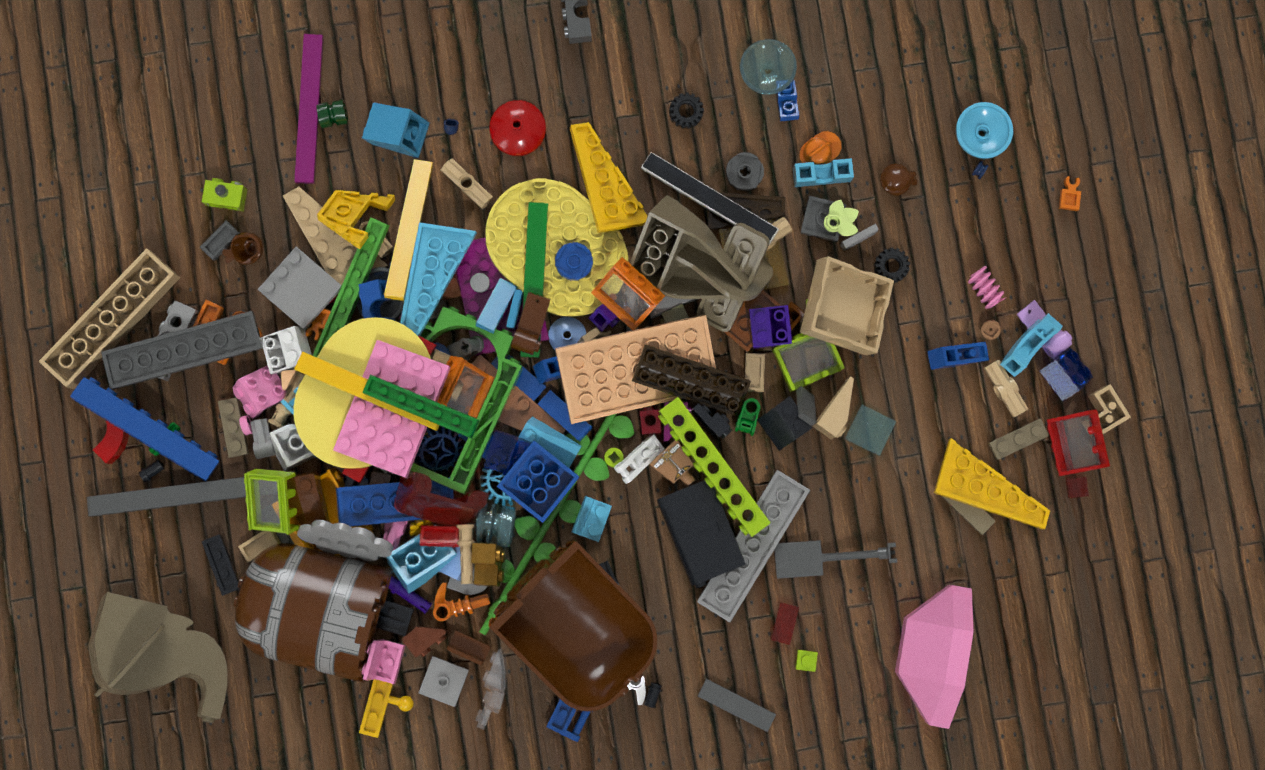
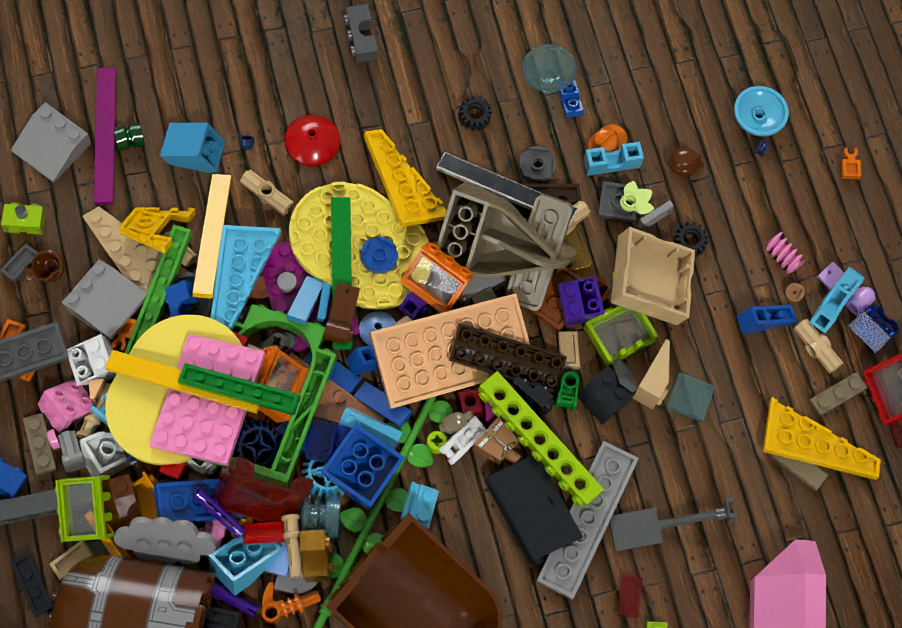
camera: 10 degrees left, 15 degrees down
none -> light grey slope [11,102,91,183]
none -> dark purple pin [192,487,246,538]
none -> dark tan plant [439,410,474,435]

